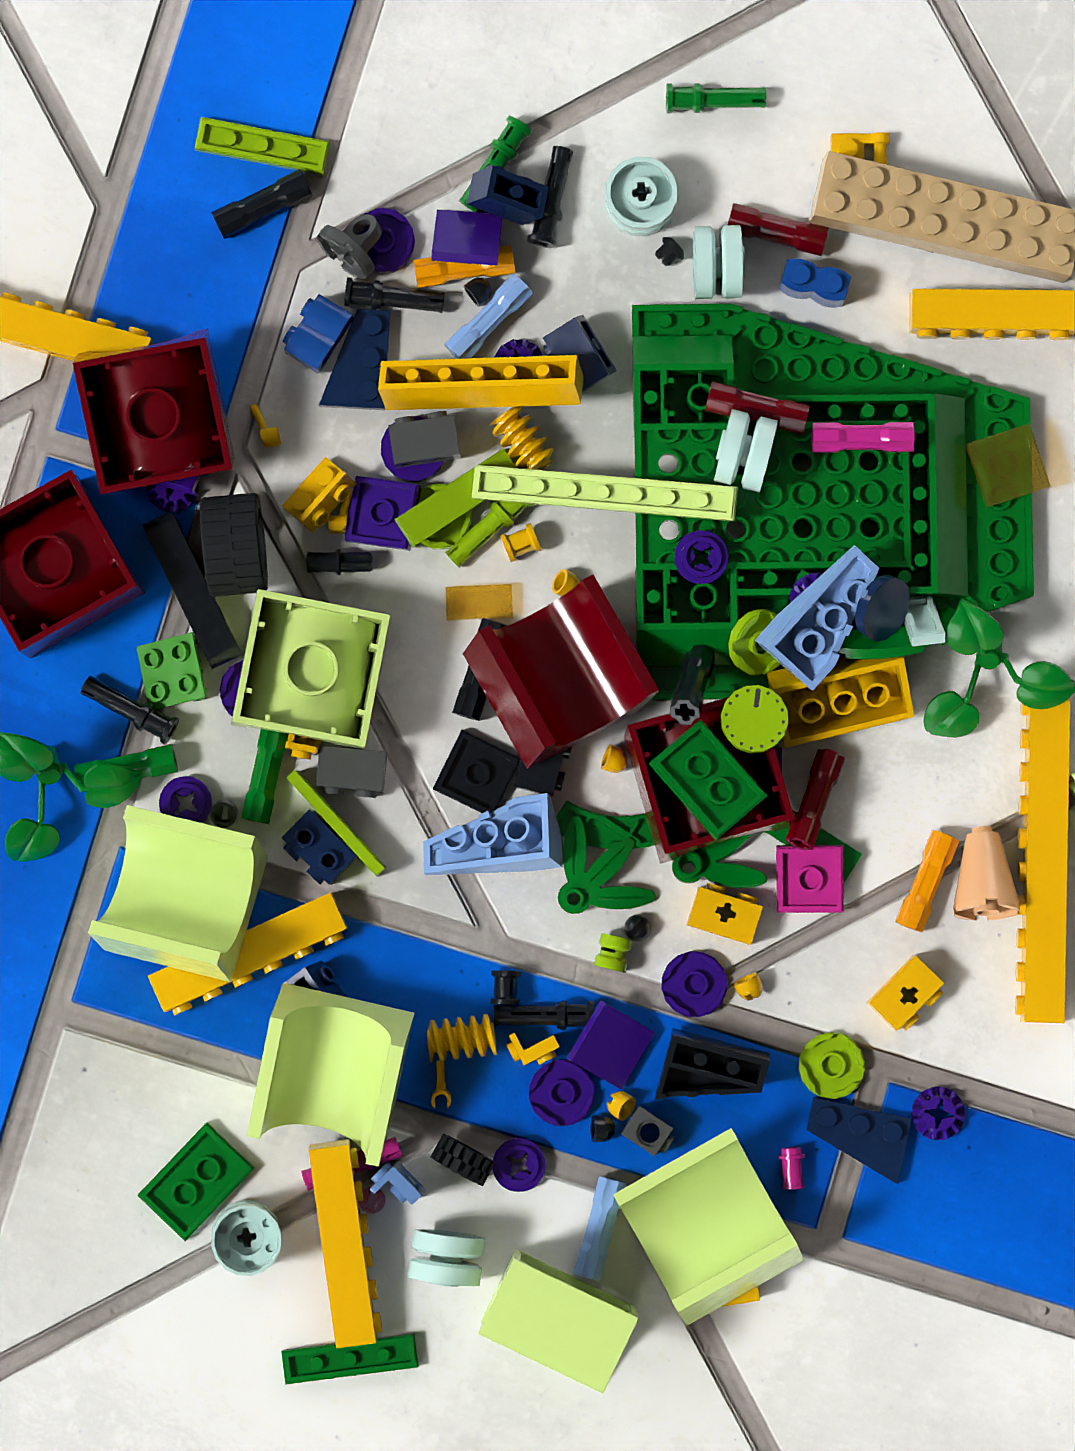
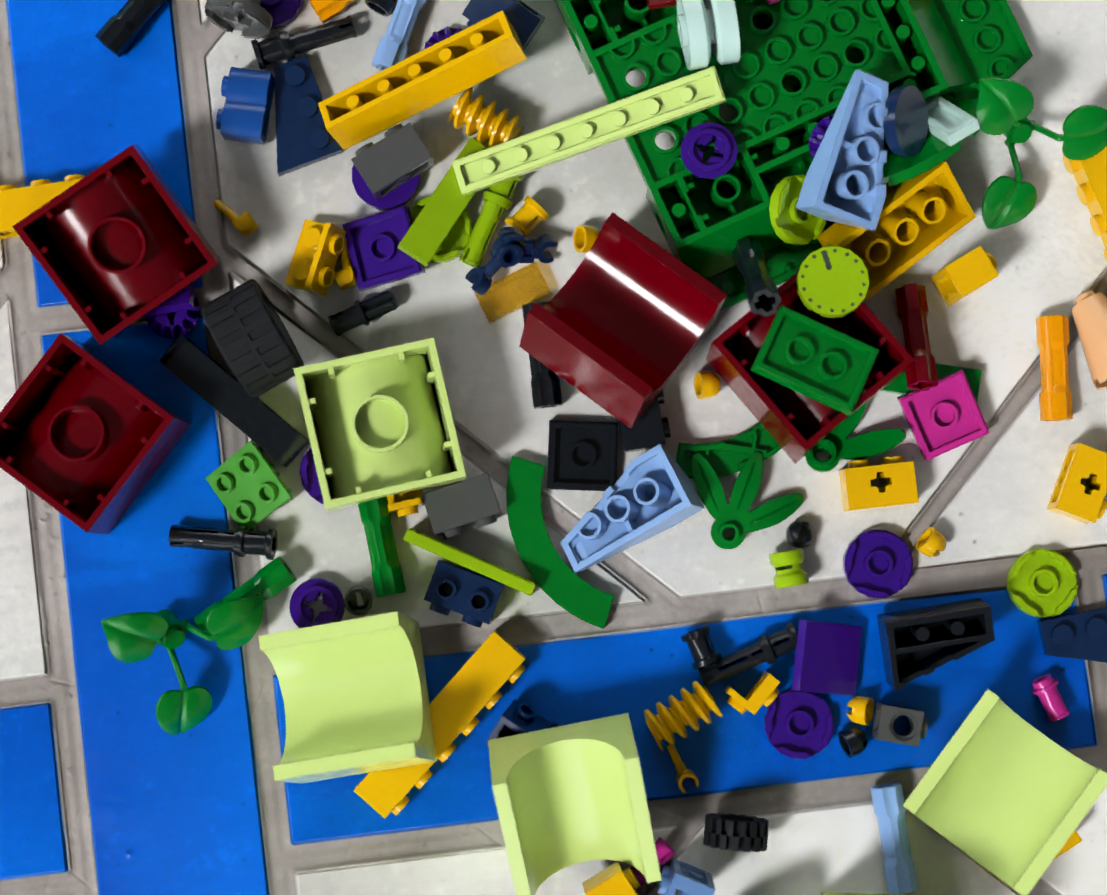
camera: 25 degrees left, 0 degrees up
dark purple gear [492,1138,545,1192] -> none
none -> dark blue piece [465,226,558,296]
none -> green tile [506,456,614,629]
none -> yellow brick [930,245,999,307]

